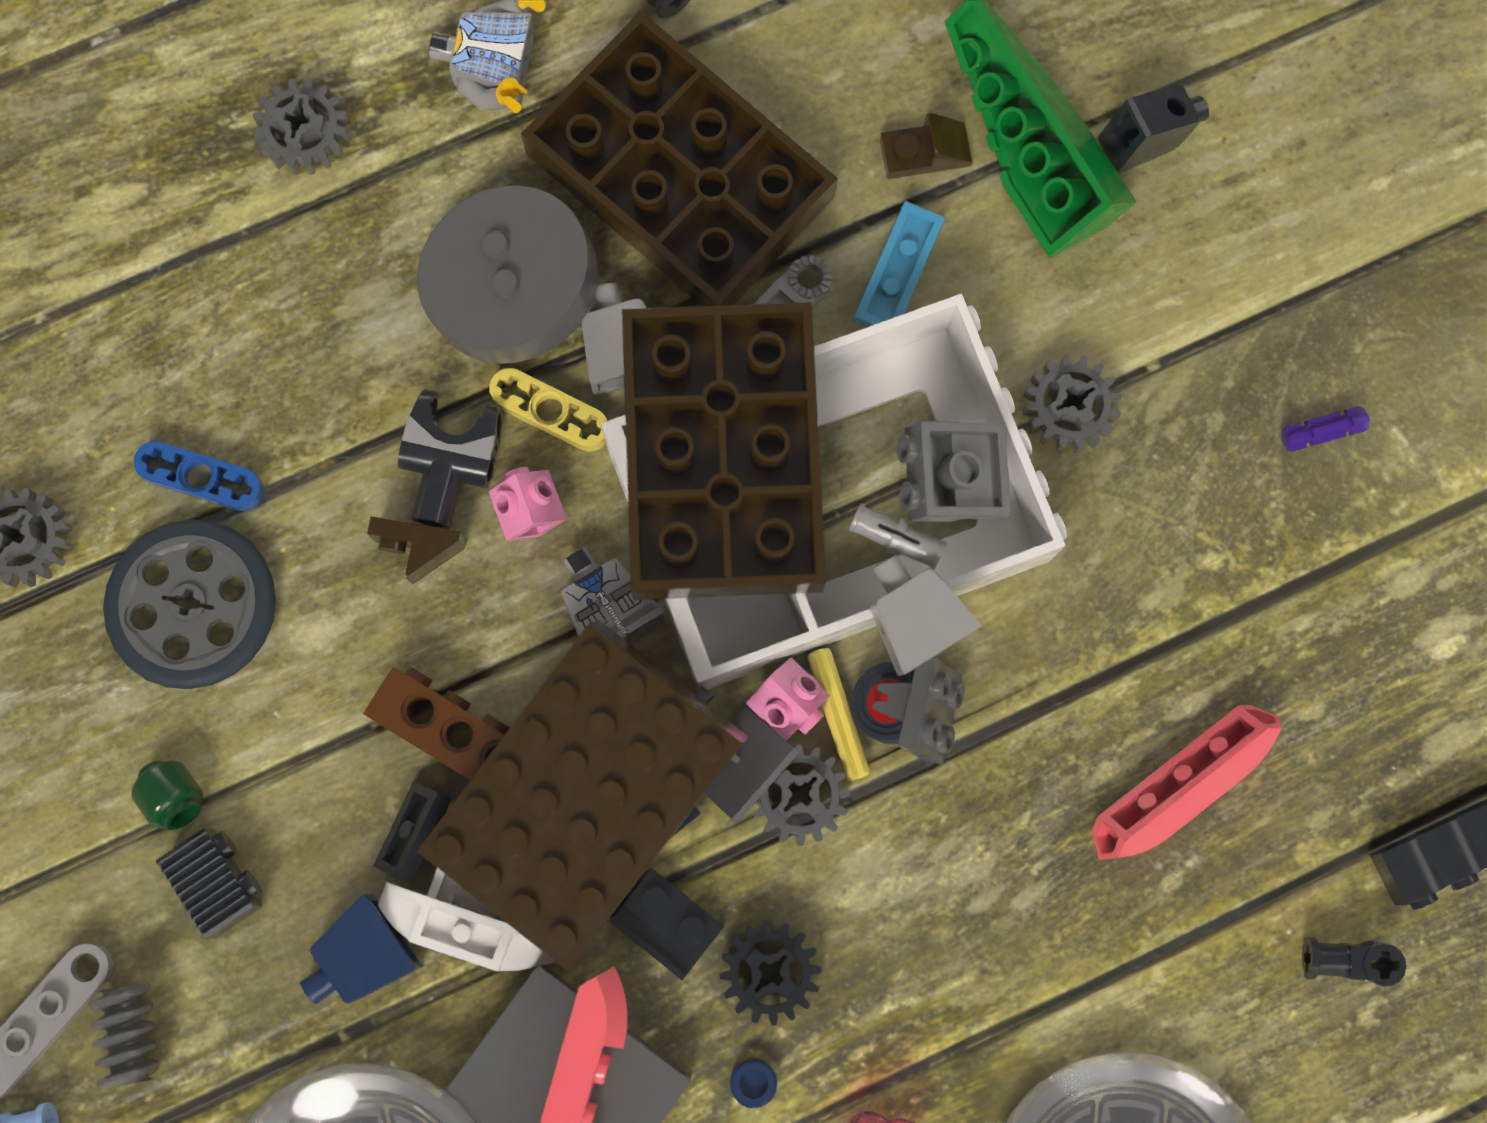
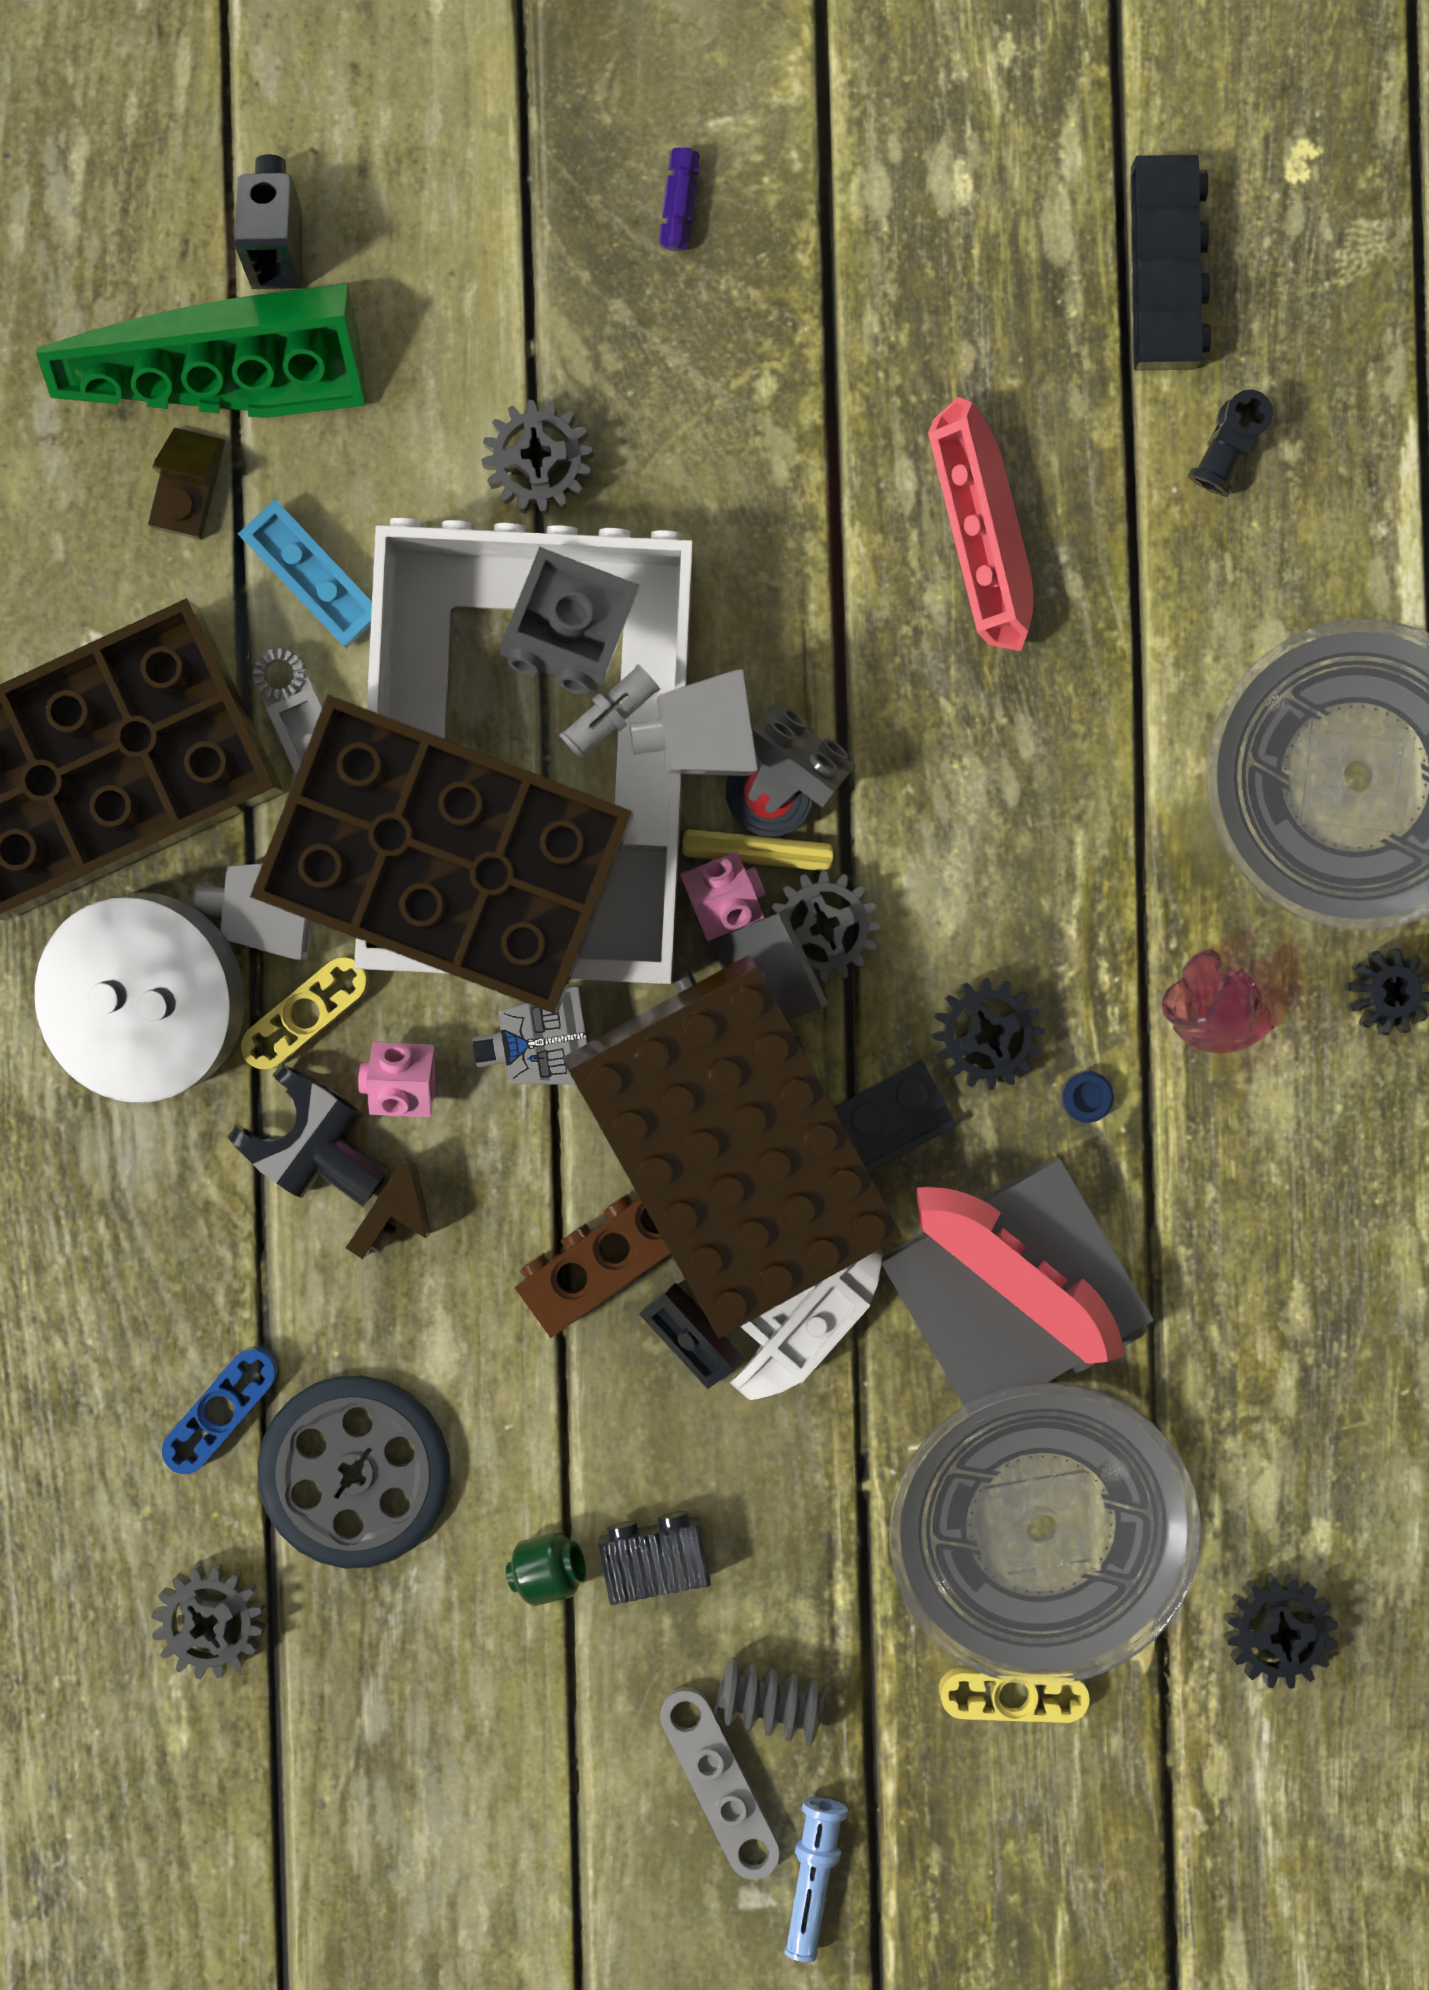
camera: 65 degrees left, 10 degrees up
dark blue torso [300,894,423,1005] -> none

